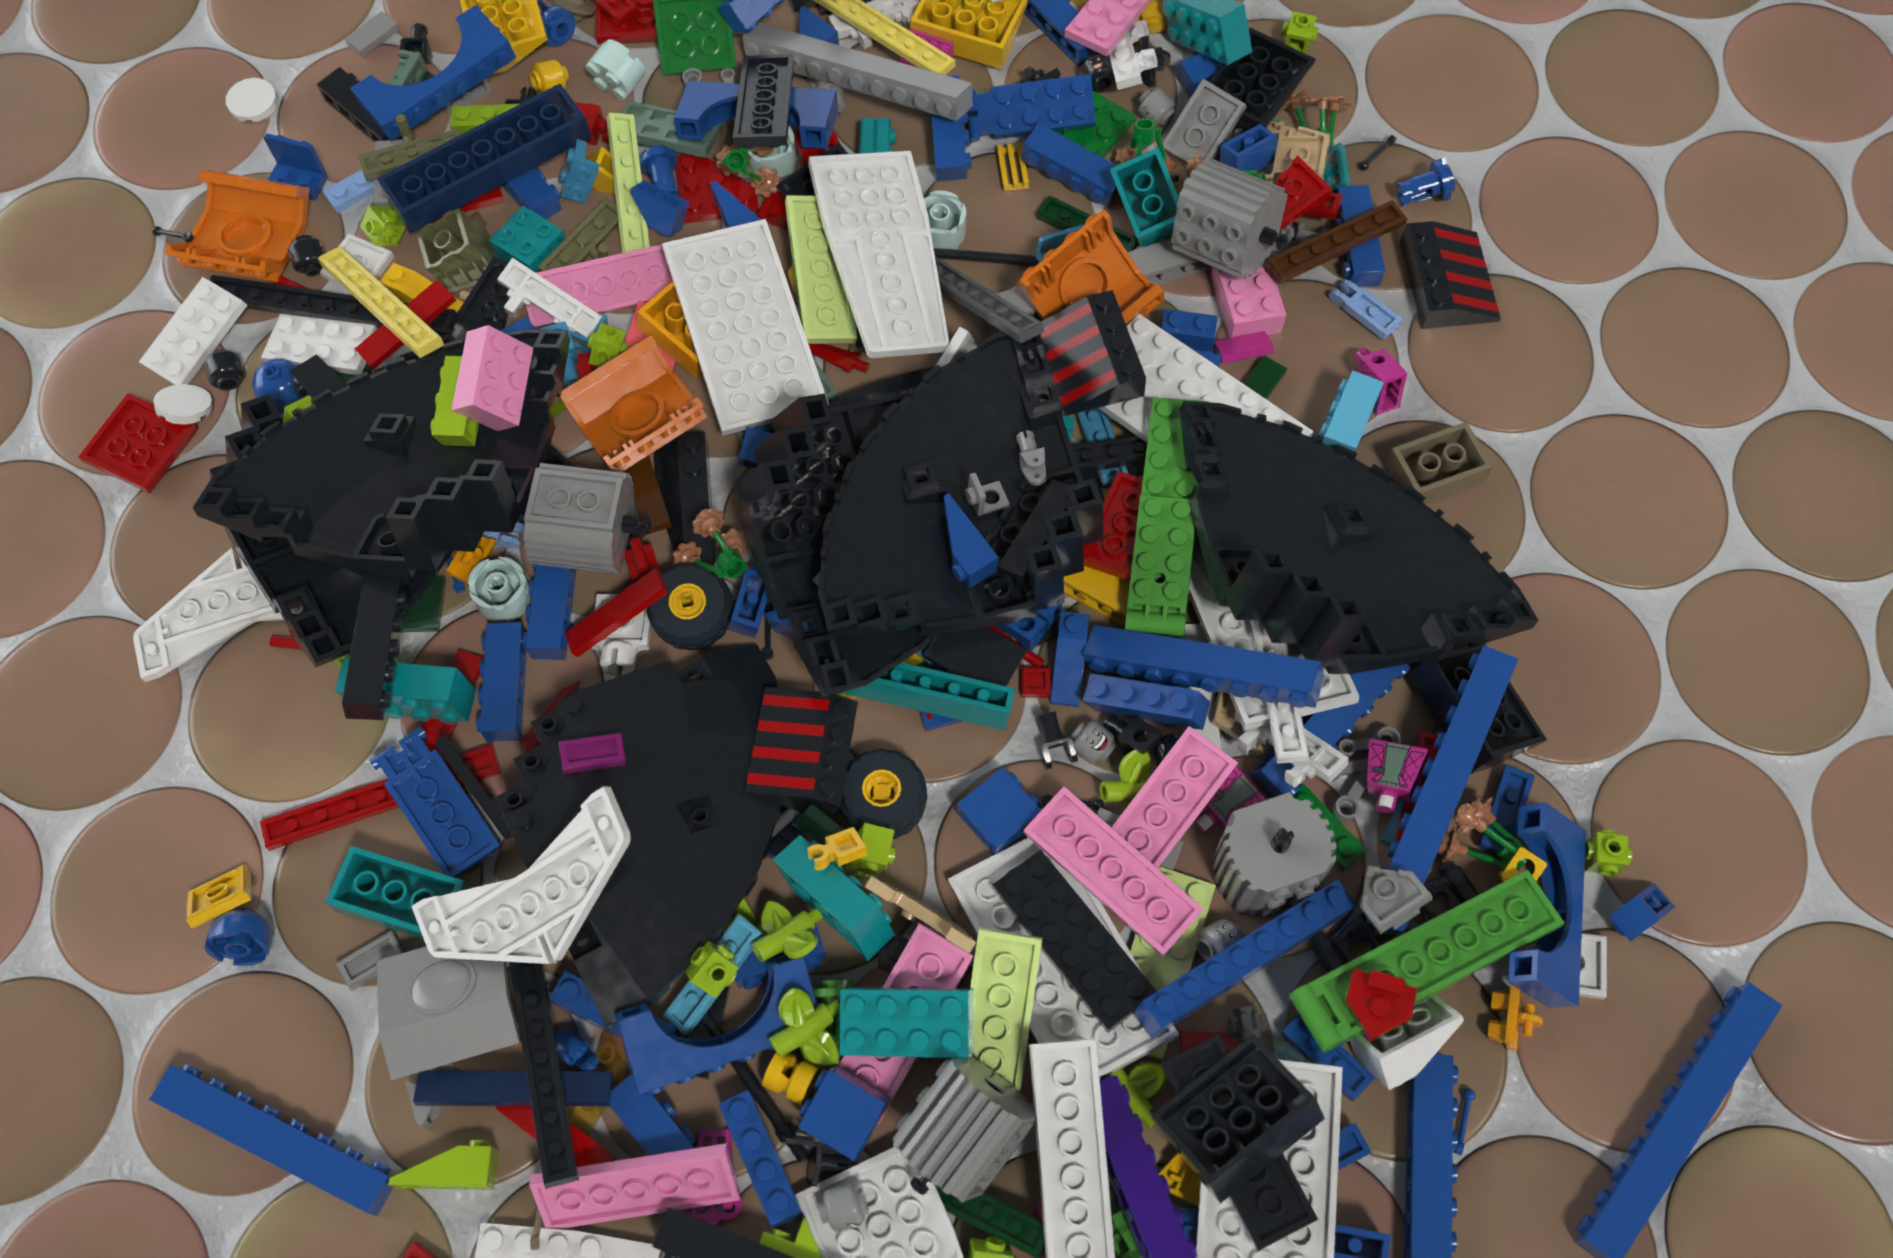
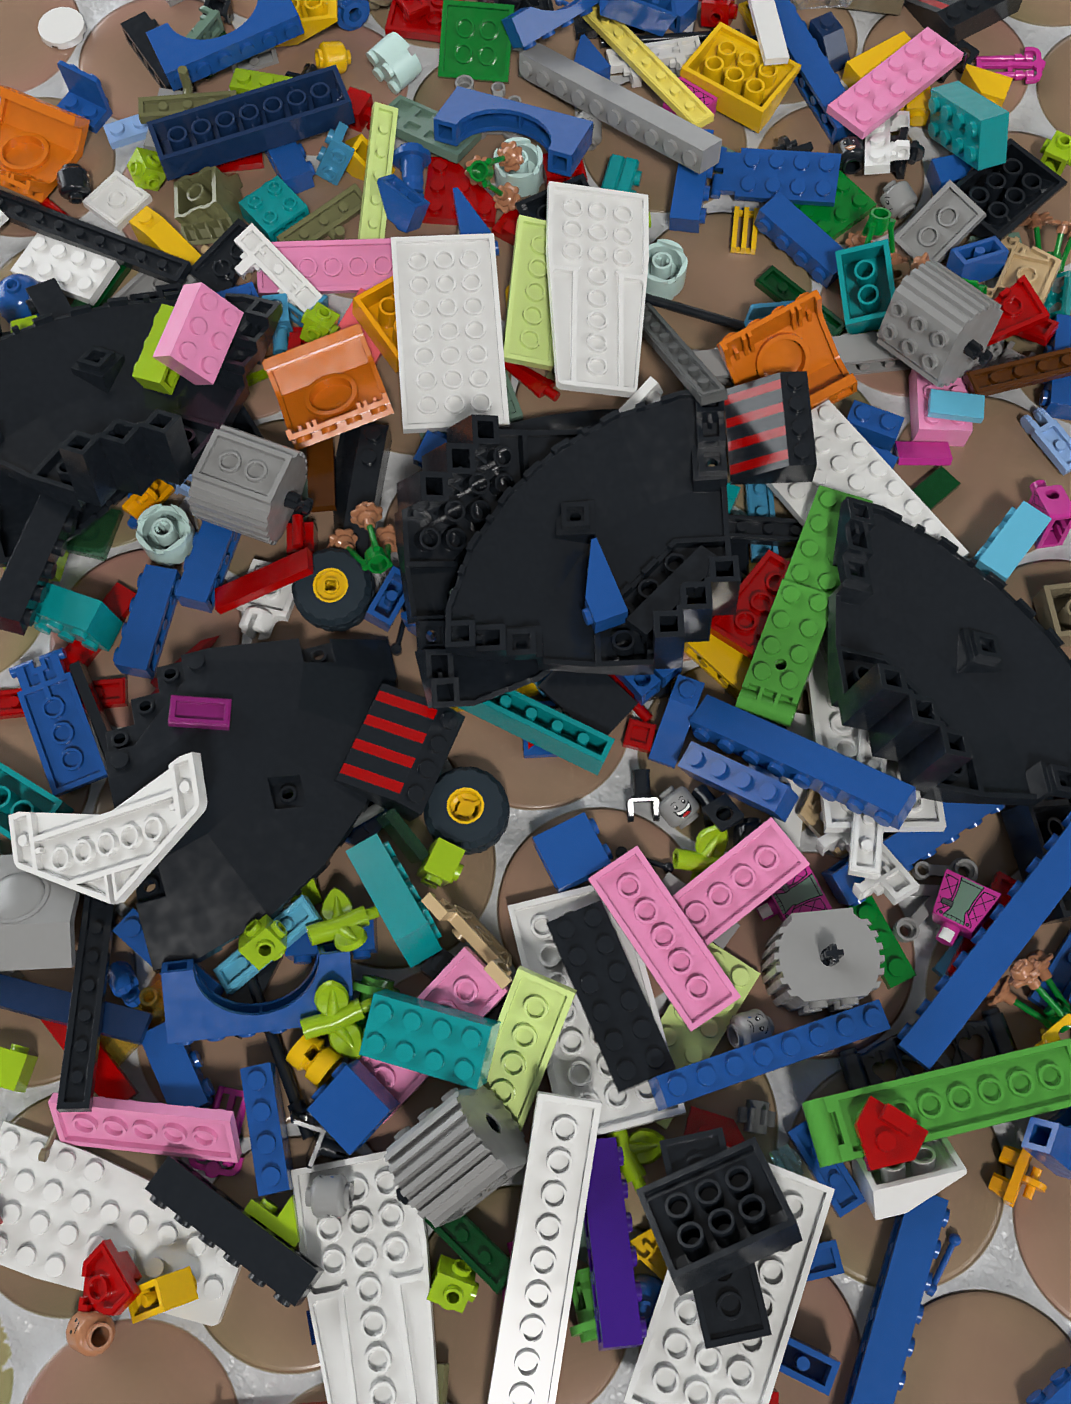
camera: 15 degrees right, 5 degrees up
light yellow tile [318,246,444,358] -> none
red tile [354,279,456,370] -> none
black plate [733,55,794,148] -> none
yellow plate [807,827,867,870] -> none
light grey bracket [965,473,1009,516] -> none
light grey piece [1016,430,1046,486] -> none
light grey plate [1360,865,1432,934] -> none
none -> medium azure tile [927,389,985,424]

